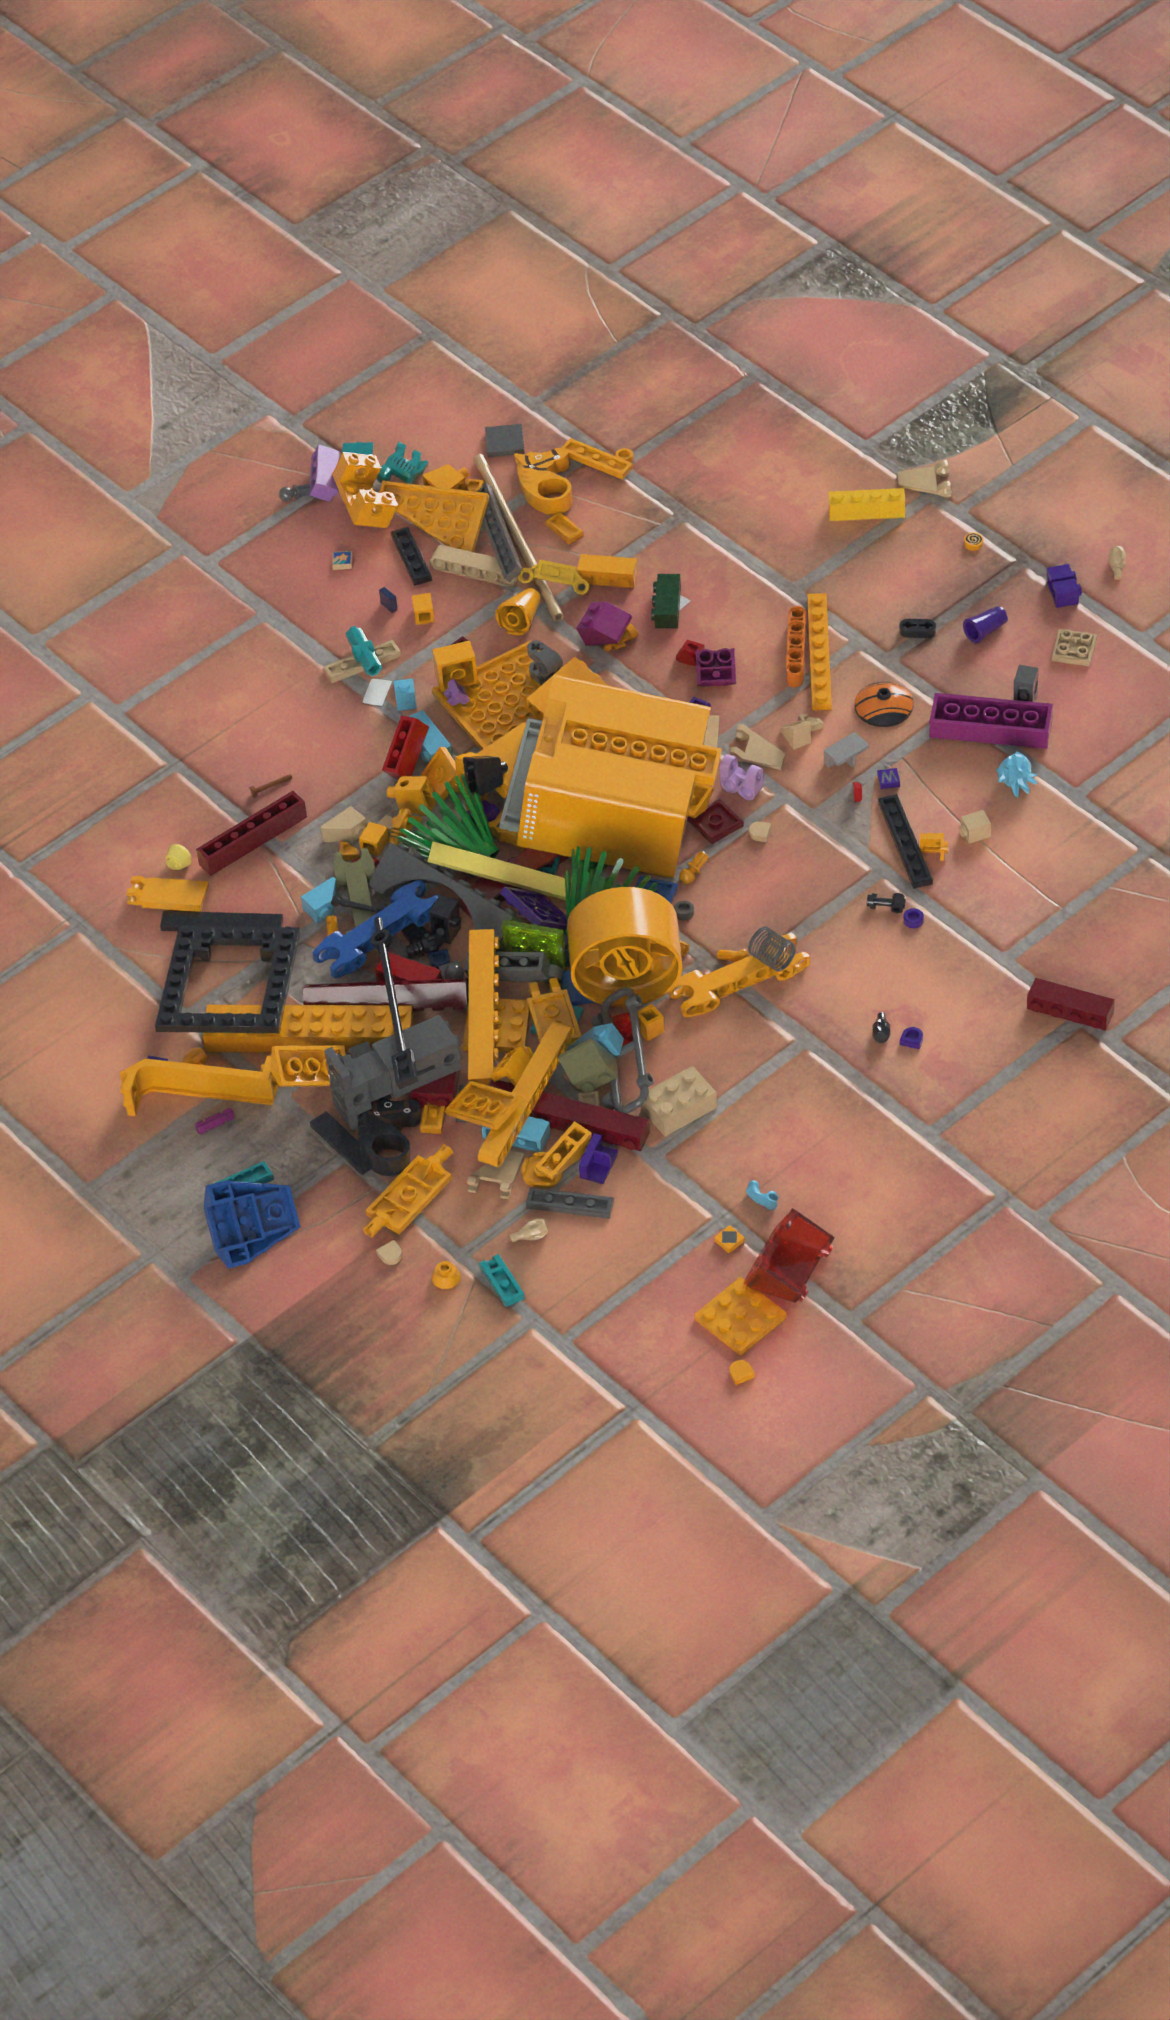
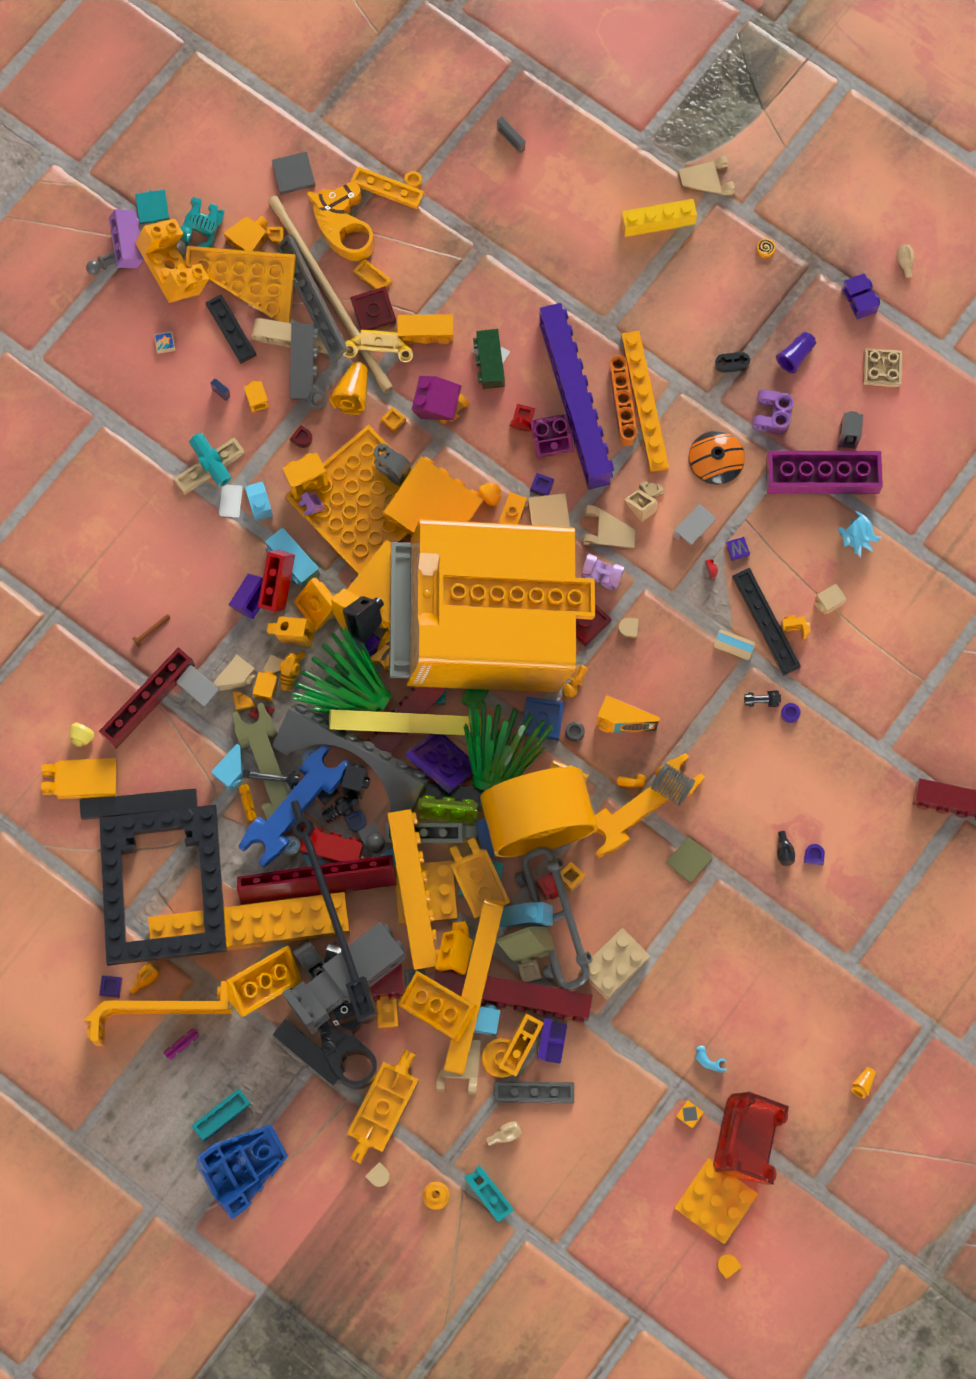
camera: 15 degrees left, 25 degrees up
none -> light grey panel [176,665,219,708]
none -> dark purple brick [229,574,263,619]
none -> tile [283,836,301,856]
none -> dark grey hinge [290,323,327,409]
none -> dark red tile [350,286,397,330]
none -> light orange tile [380,407,406,433]
none -> dark grey tile [497,117,525,153]
none -> dark purple brick [539,303,614,490]
none -> light orange slope [596,695,660,733]
none -> olive piece [666,837,713,883]
none -> tan slope [714,629,756,660]
none -> medium lavender piece [752,390,794,434]
none -> light orange cone [851,1067,876,1098]

